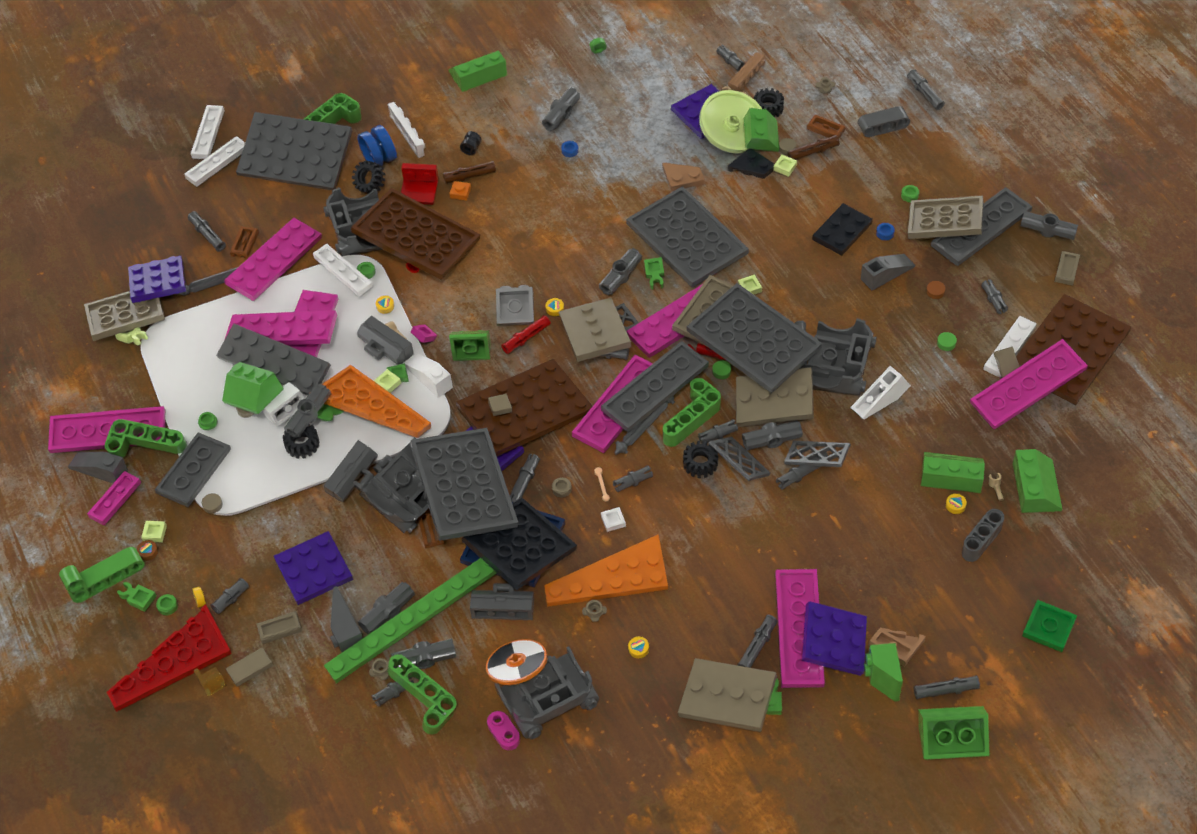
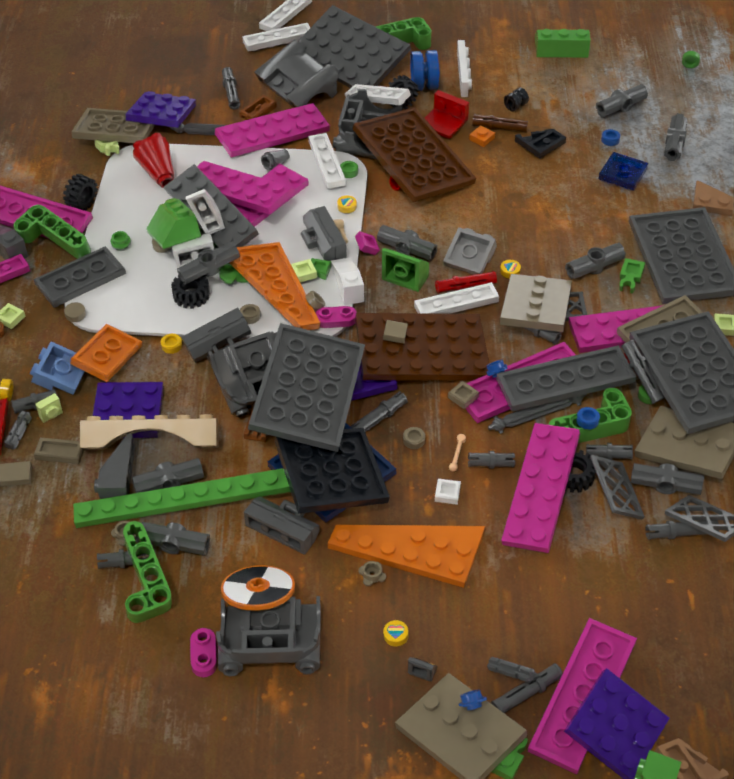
camera: 25 degrees right, 5 degrees down
none -> dark grey axle [4,411,32,450]
none -> medium blue plate [30,342,85,394]
none -> yellowish green plate [35,393,63,423]
none -> black tyre [63,174,98,211]
none -> orange tile [70,324,142,382]
none -> tan arch [80,414,219,449]
none -> red cone [133,133,174,188]
none -> yellow tile [161,333,183,354]
none -> white slope [185,189,225,234]
none -> dark tan tile [240,304,261,324]
none -> dark grey piece [254,39,339,107]
none -> dark grey cone [261,149,290,170]
none -> dark tan tile [305,291,325,310]
none -> dark pink plate [316,306,357,328]
none -> white plate [345,84,411,106]
none -> dark grey piece [377,225,438,261]
none -> dark grey slope [408,657,437,682]
none -> white plate [414,282,499,314]
none -> dark tan tile [448,381,479,409]
none -> blue plate [459,689,487,710]
none -> blue plate [486,360,508,378]
none -> dark grey axle [487,657,535,683]
none -> dark pink plate [501,423,580,553]
none -> black wing [515,129,567,159]
none -> blue tile [576,407,600,429]
none -> clear blue plate [598,152,649,191]
none -> dark grey pin [621,339,665,404]
none -> dark grey piece [664,113,687,161]

